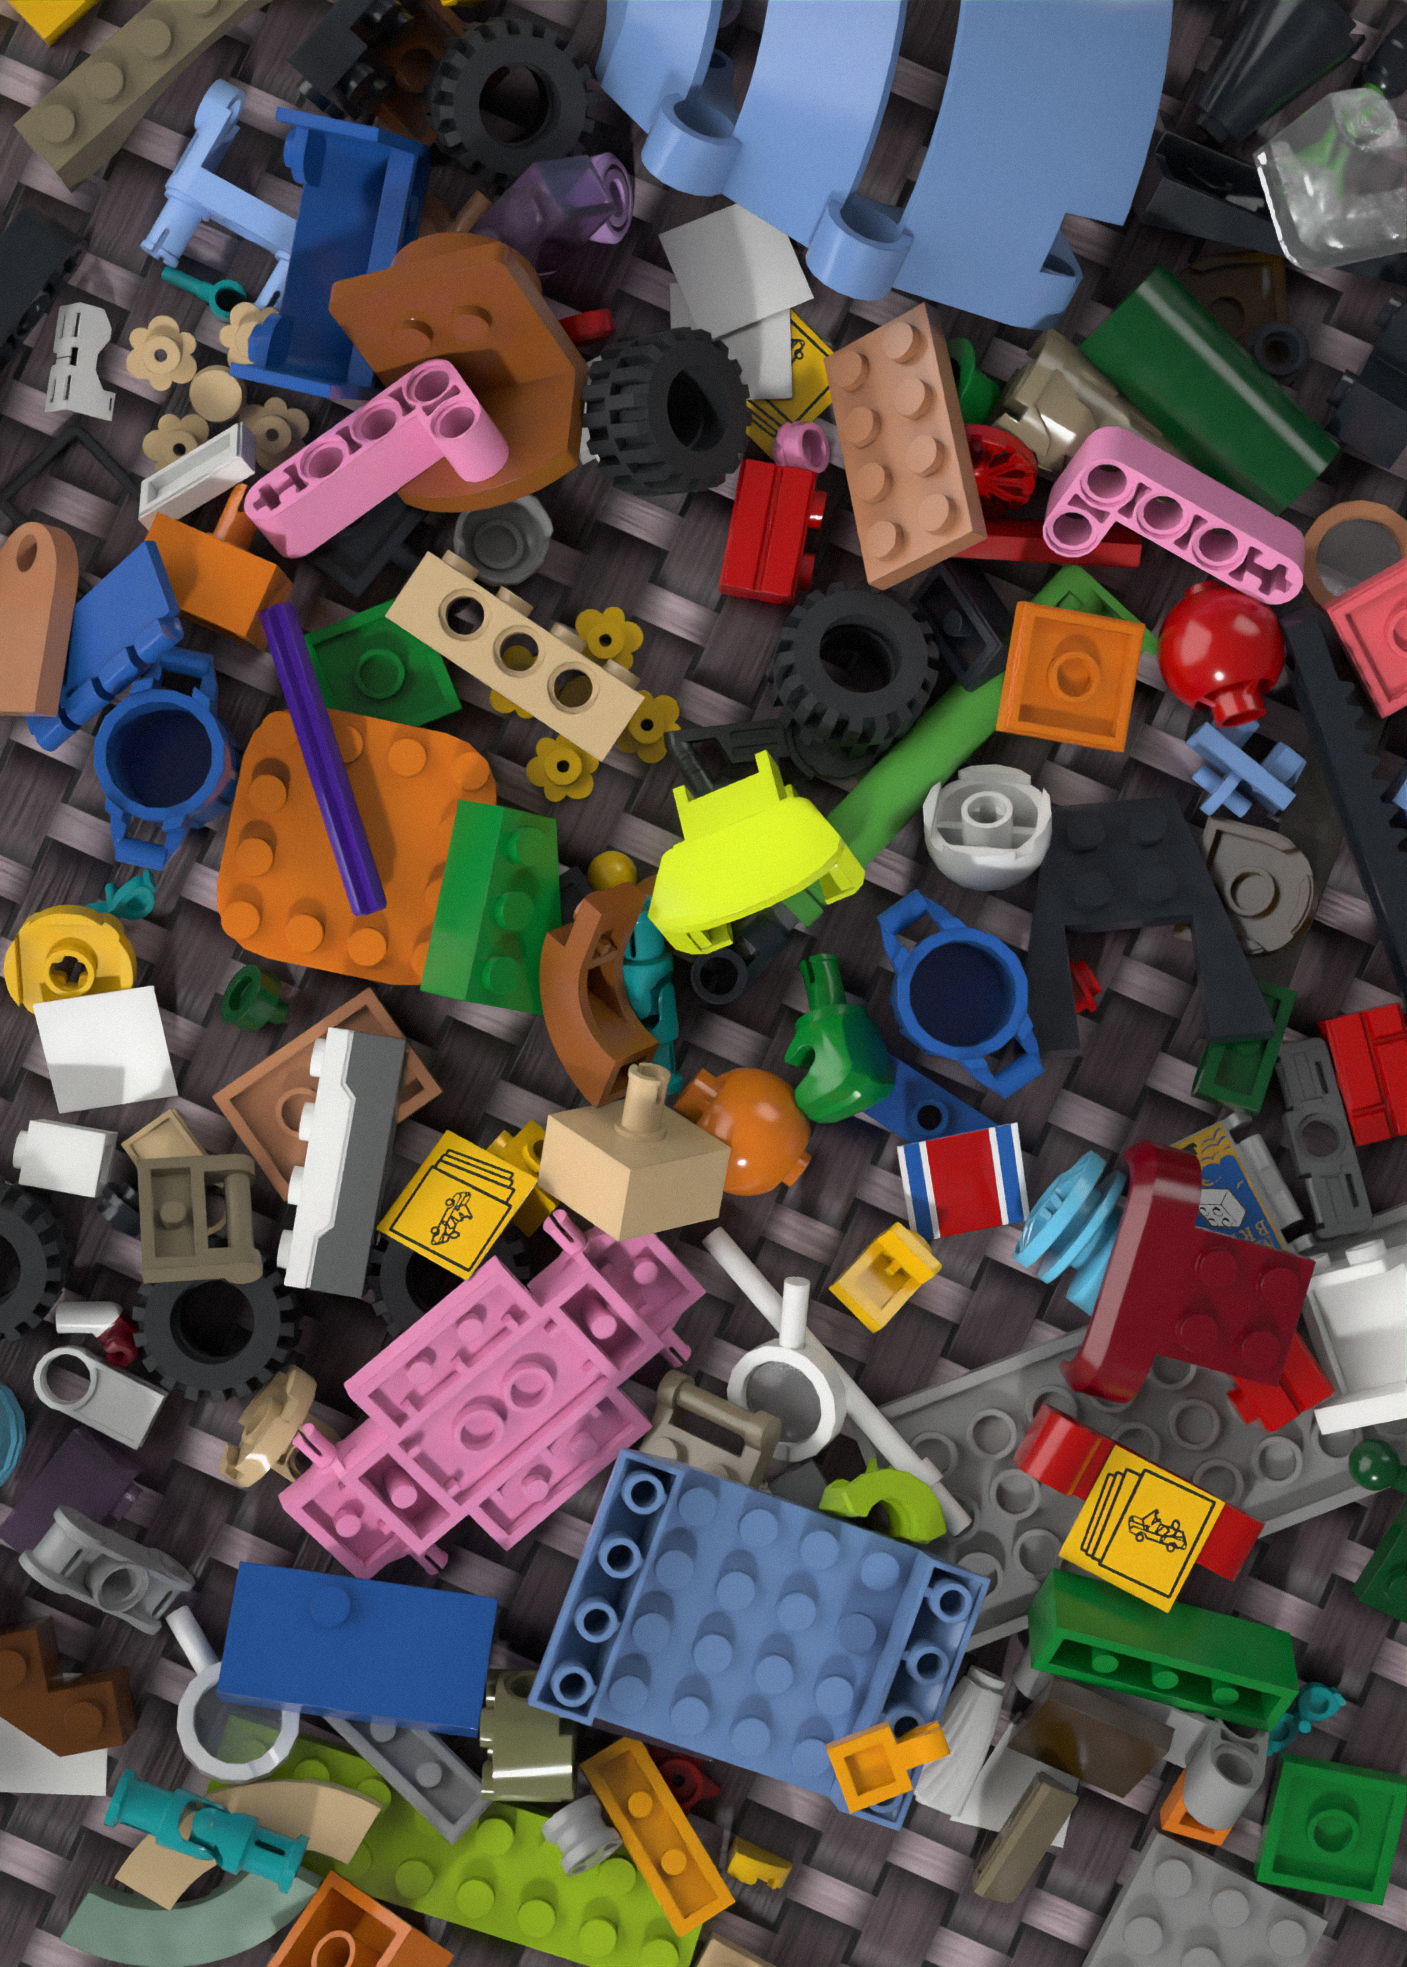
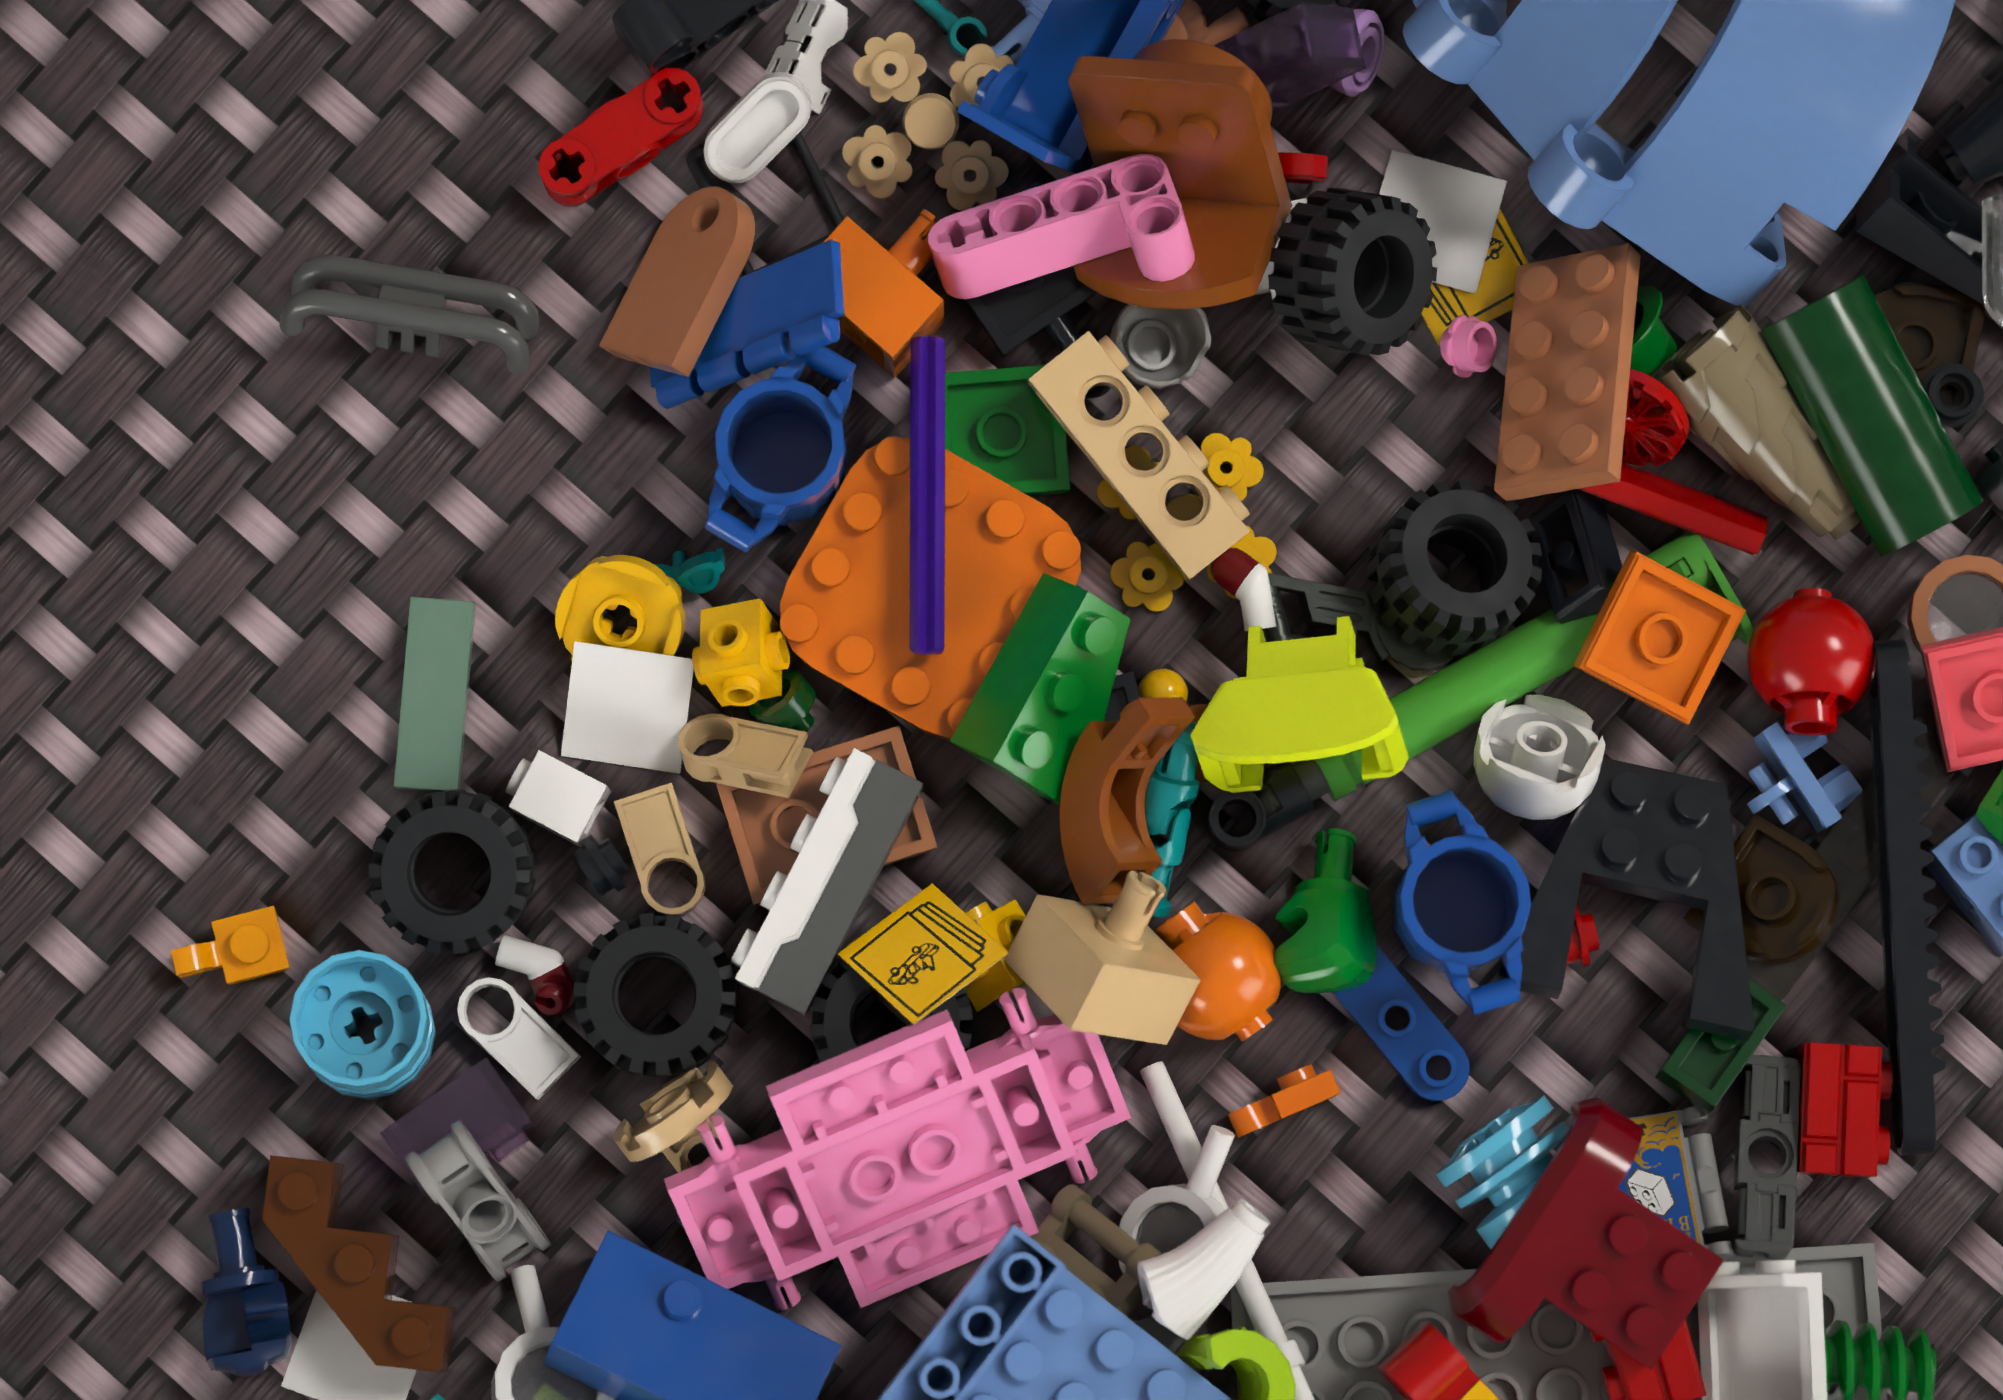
camera: 15 degrees right, 5 degrees down
dark tan plate [137,1154,263,1284] -> none
white tile [138,421,256,531] -> none
white sticker [658,204,814,339] -> none
red brick [719,459,827,606] -> none
yellow bracket [828,1222,942,1334] -> none
sticker [897,1122,1030,1241] -> none
bright pink beam [1043,426,1305,604] -> none
none -> tan piece [677,713,813,798]
none -> yellow brick [692,598,790,707]
none -> white tile [704,72,811,183]
none -> white piece [1137,1198,1270,1340]
none -> arm [1211,547,1276,631]
none -> orange plate [1228,1064,1341,1138]

